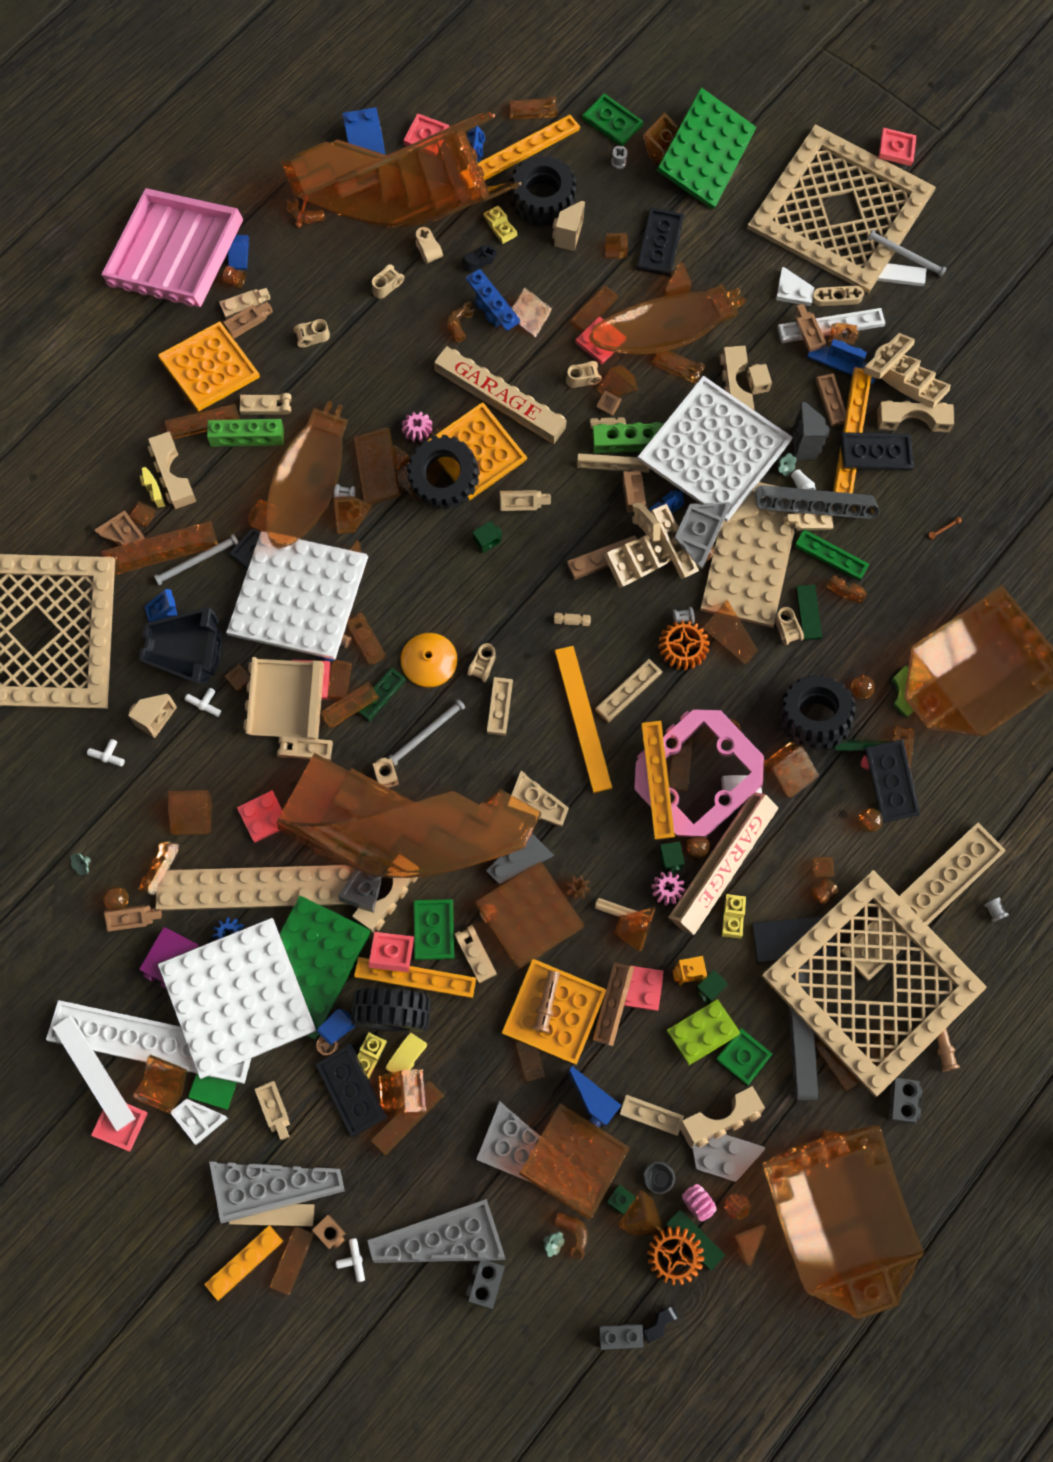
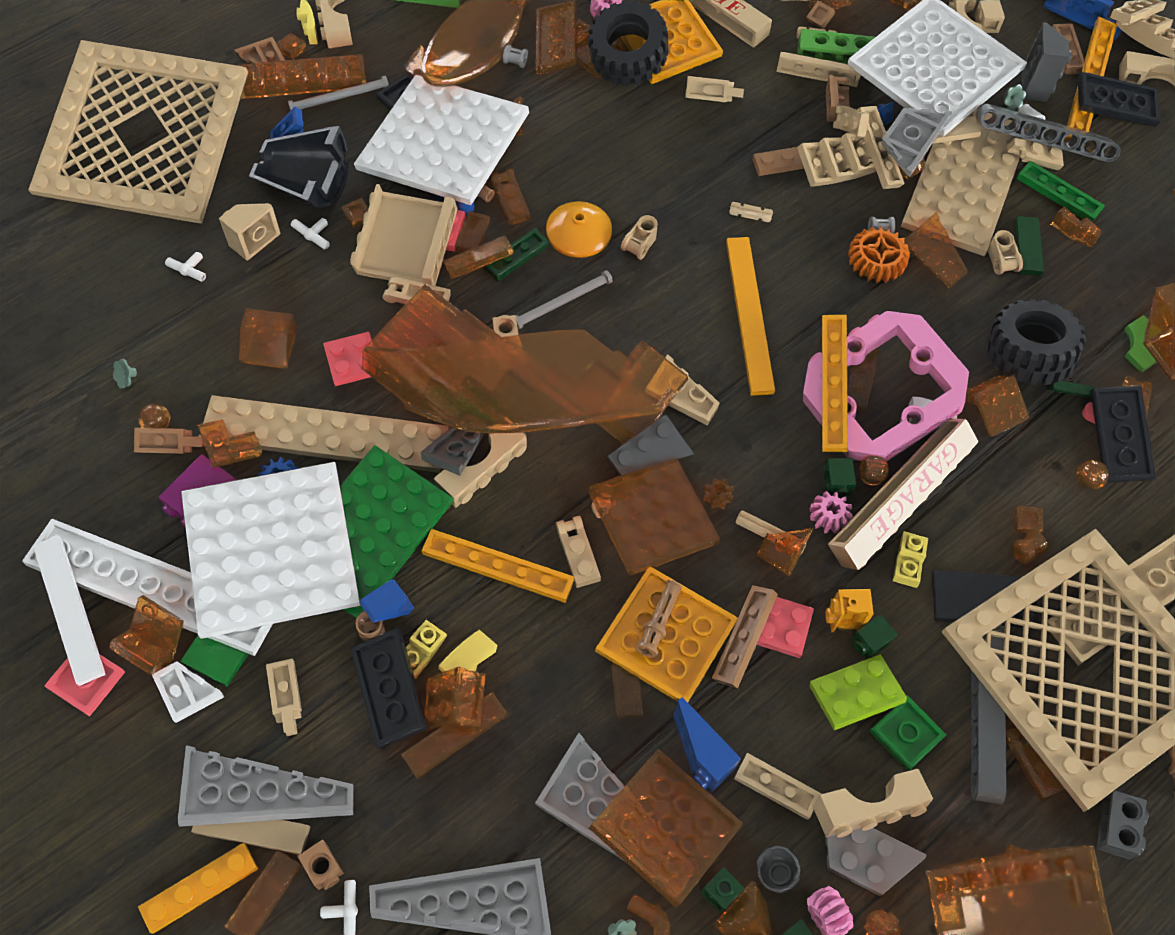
camera: 10 degrees right, 10 degrees down
clear orange plate [138,841,179,896] -> none
clear orange slope [334,496,372,534] -> none
black tyre [351,987,431,1032] -> none
coral plate [369,932,414,973] -> none
green tile [414,899,454,960] -> none
dark green brick [472,521,502,553] -> none
tan plate [487,677,513,736] -> none
tan tile [595,659,662,723] -> none
clear orange piece [851,675,875,699] -> none
none -> clear orange plate [198,419,262,468]

